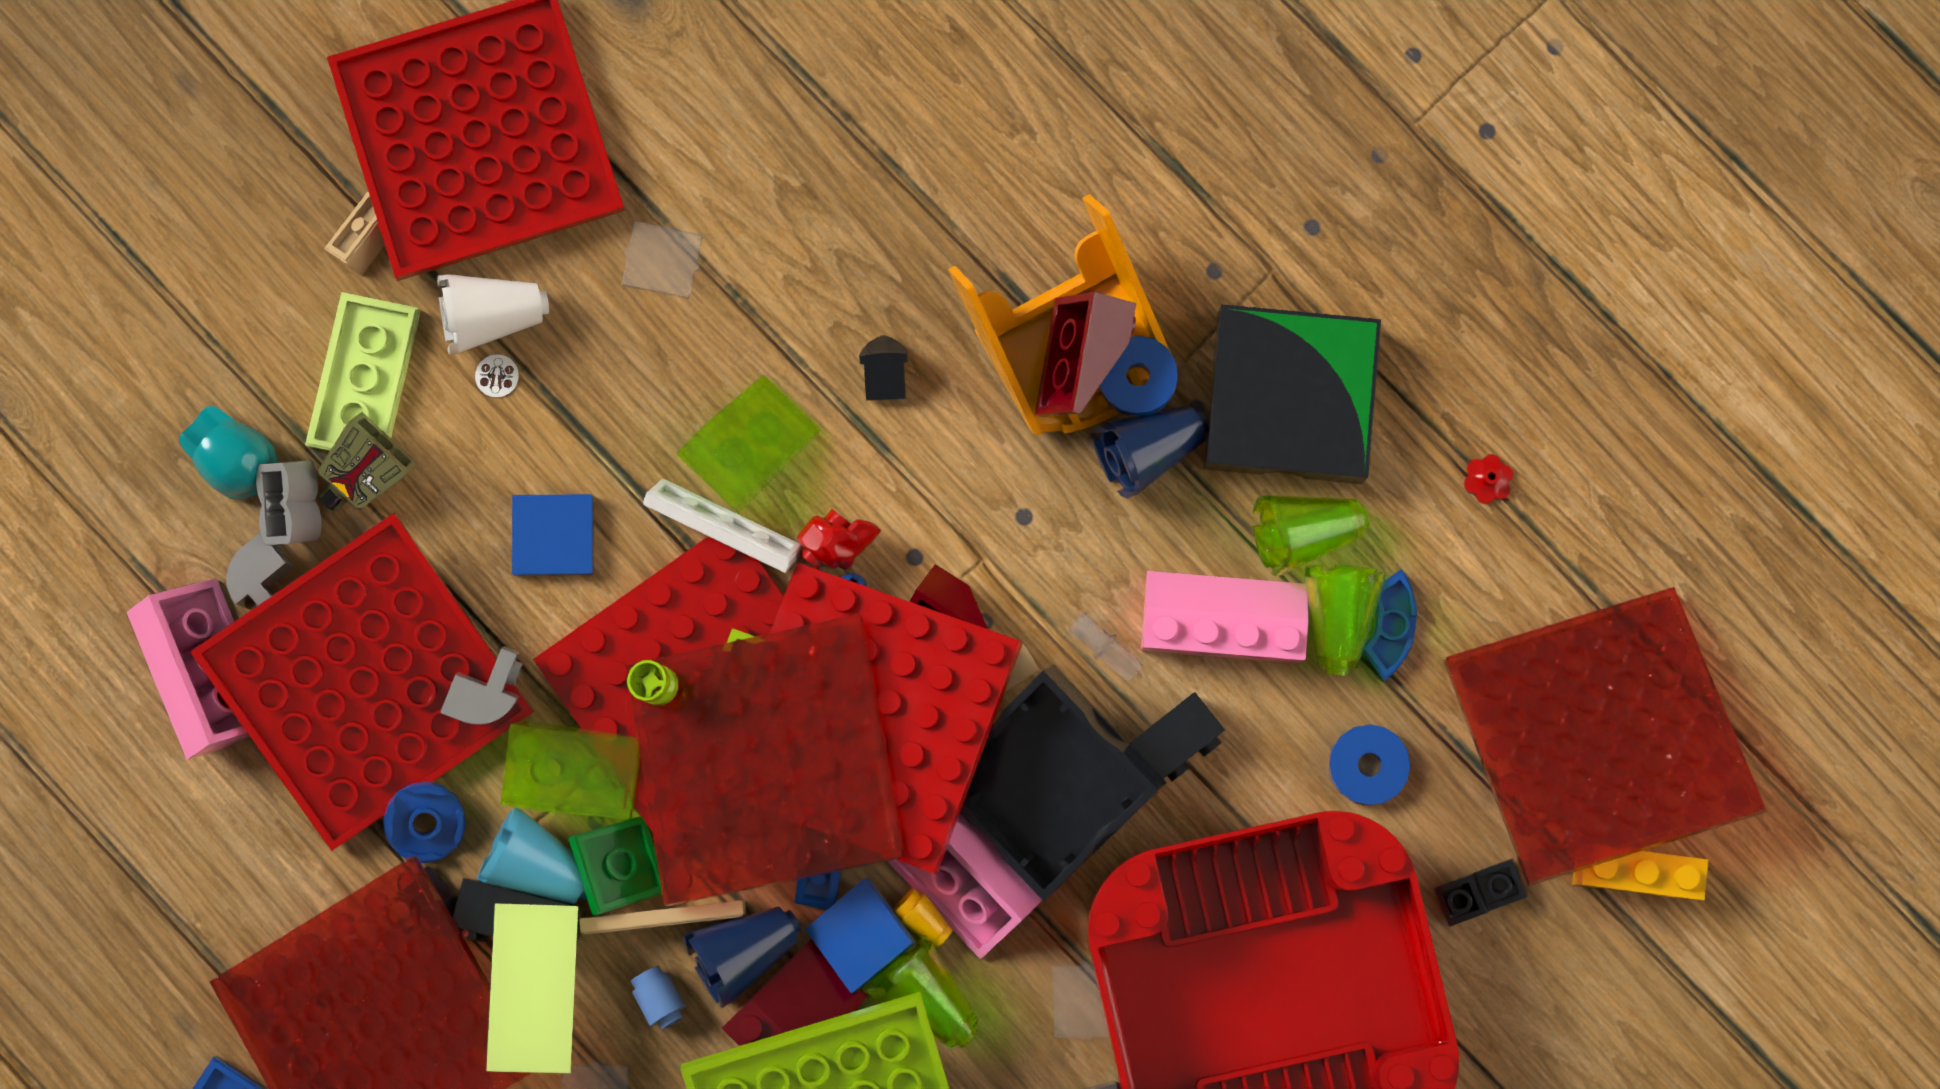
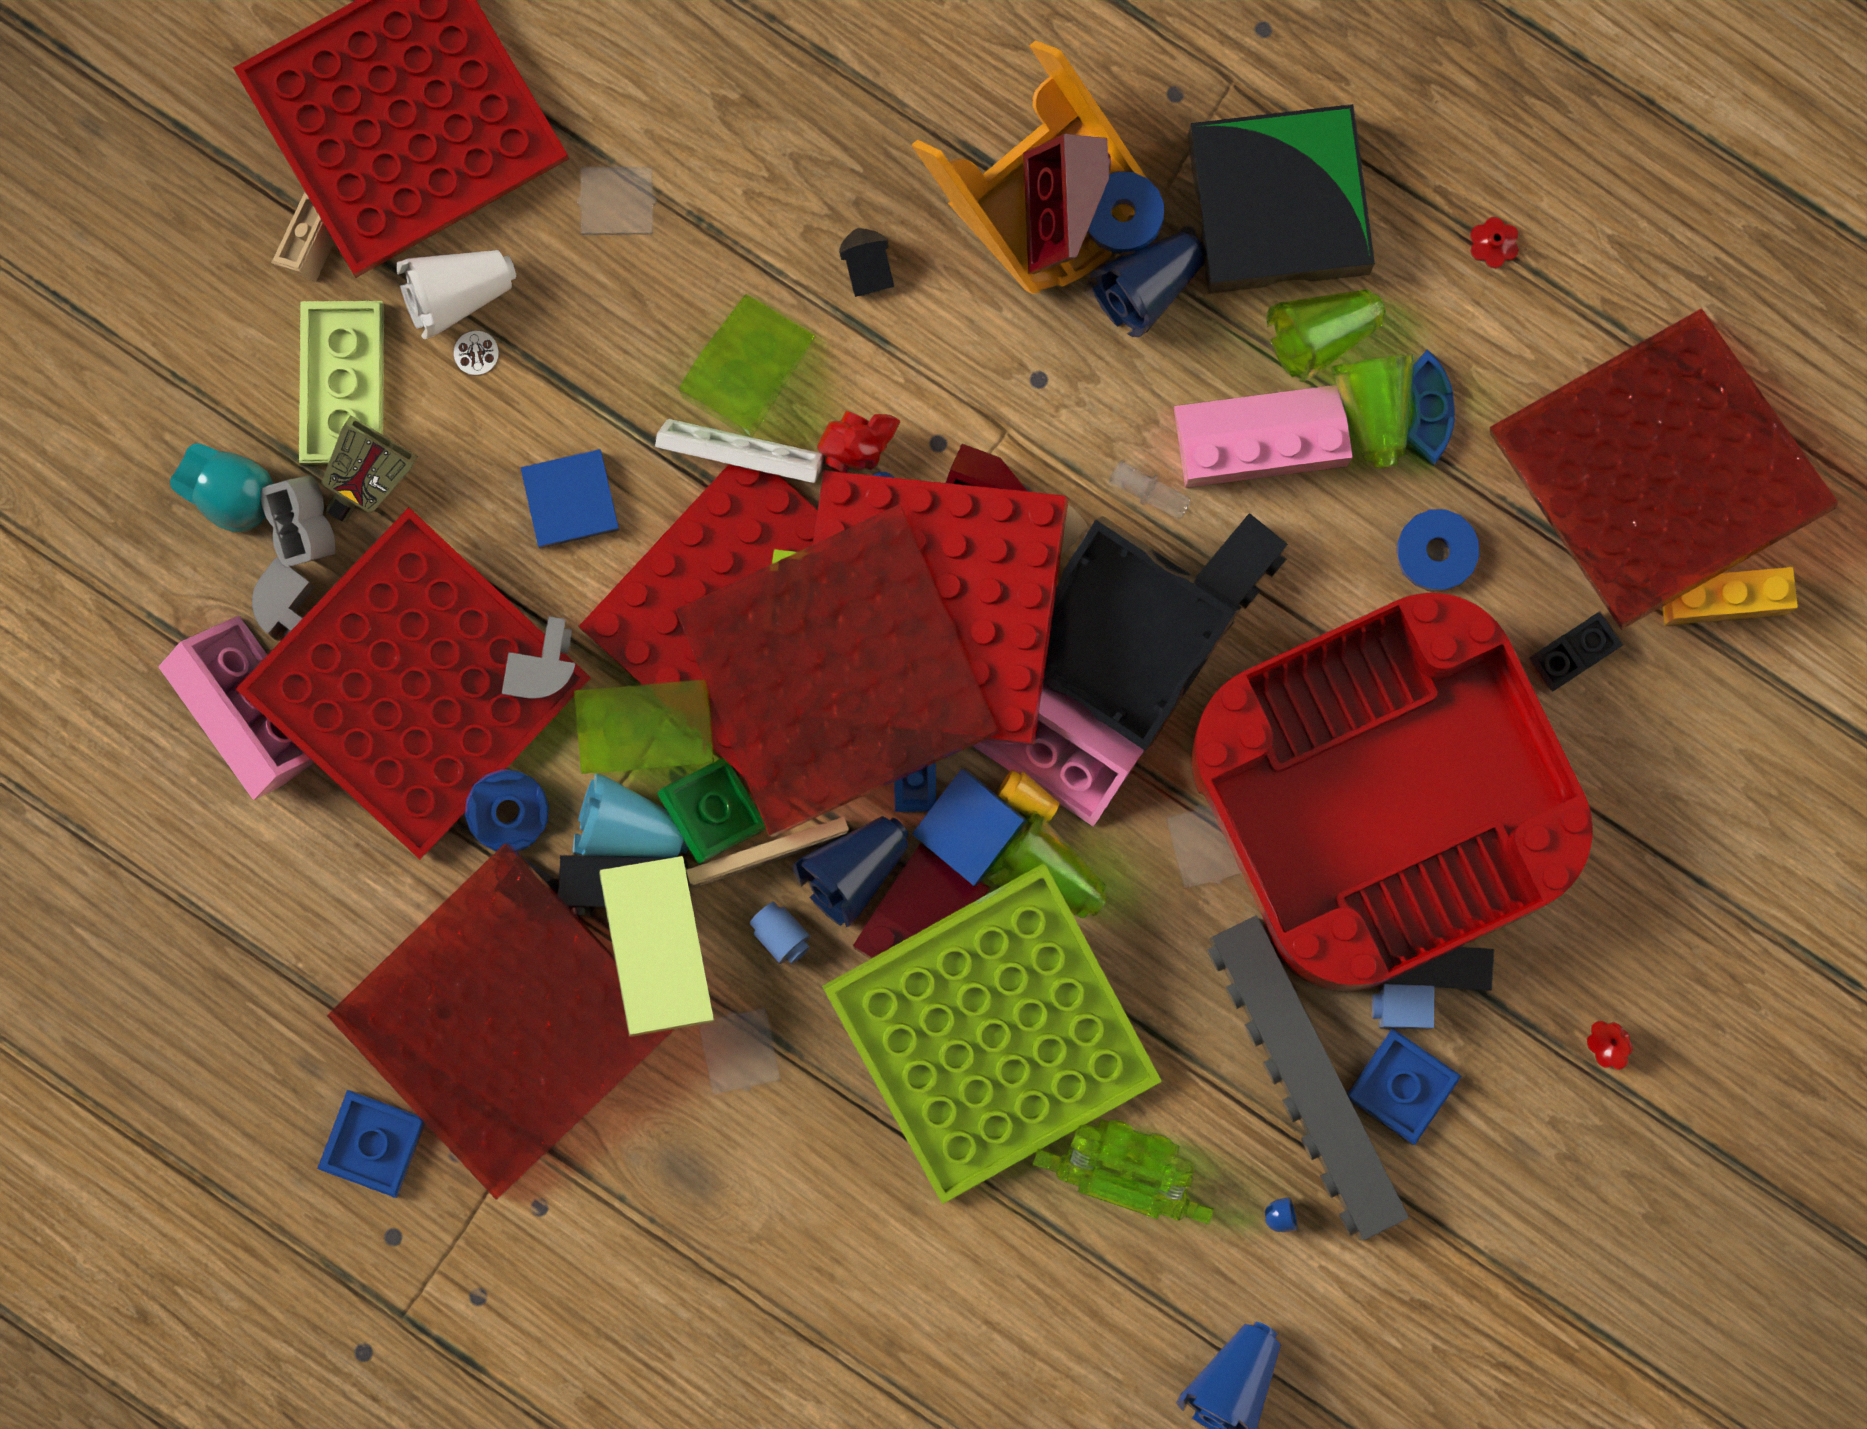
camera: 15 degrees left, 0 degrees up
lime wheel [627,660,678,706] -> none

